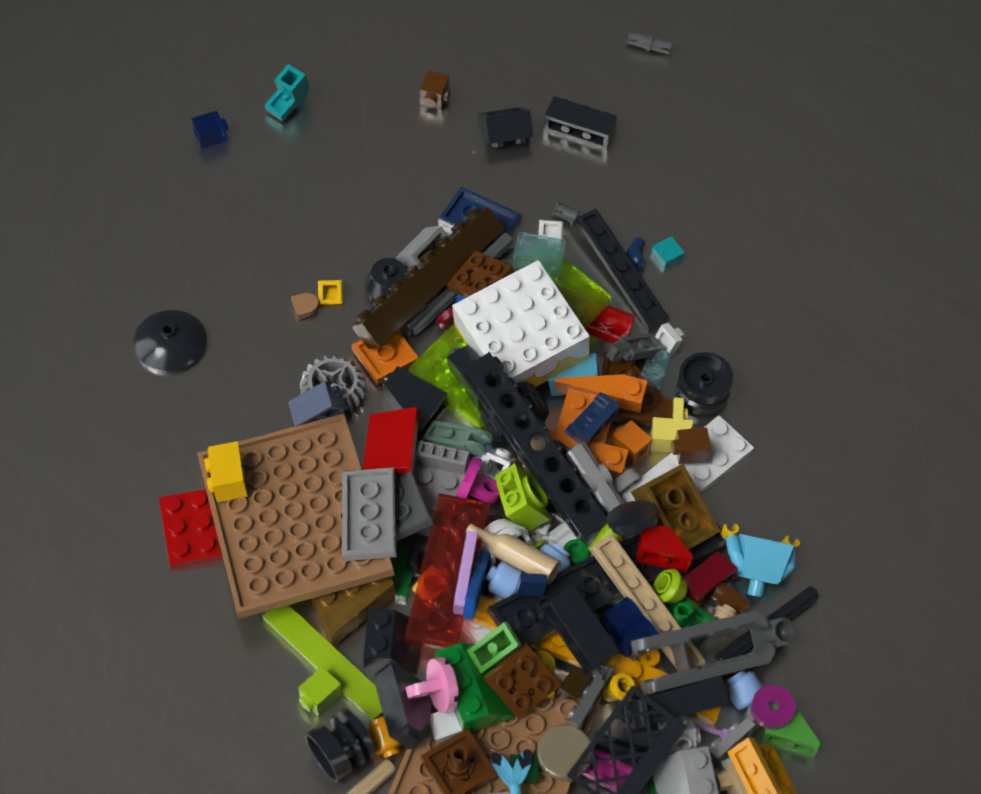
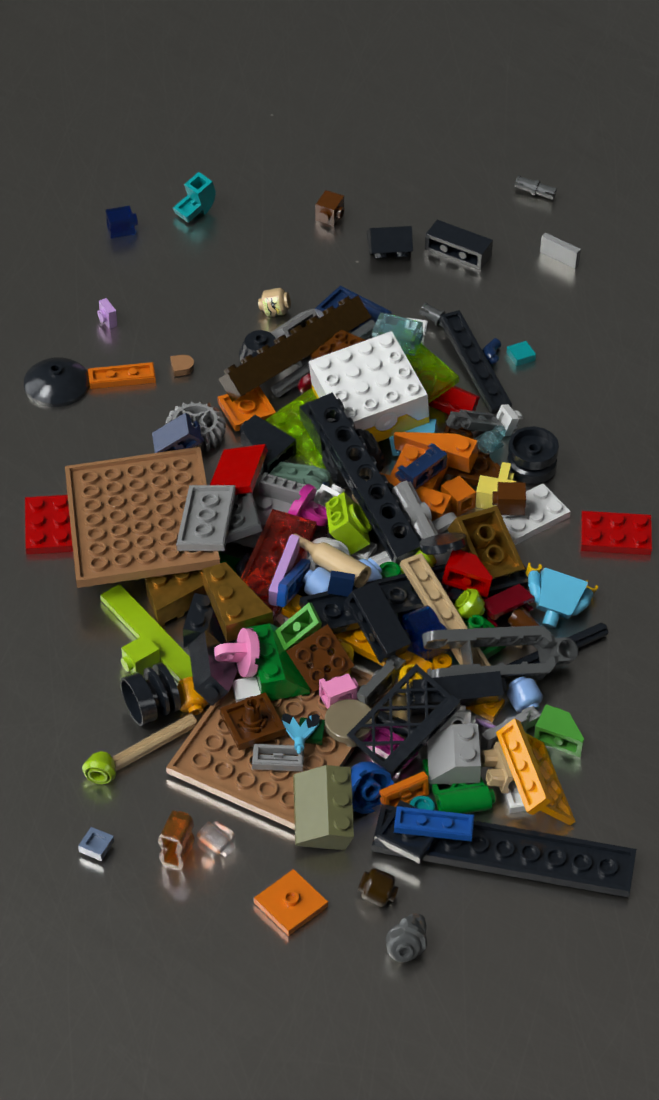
camera: 10 degrees right, 10 degrees down
yellow brick [204,441,248,502] -> none
yellow slope [318,280,343,305] -> none
dark brown slope [554,667,590,700] -> none
magenta piece [751,685,796,730] -> none
none -> orange tile [88,362,156,389]
none -> lavender plate [97,298,117,329]
none -> pearl gold wedge [202,562,273,642]
none -> tan head [258,288,291,317]
none -> bright pink brick [319,674,359,709]
none -> light grey tile [540,232,581,269]
none -> red plate [581,511,652,555]

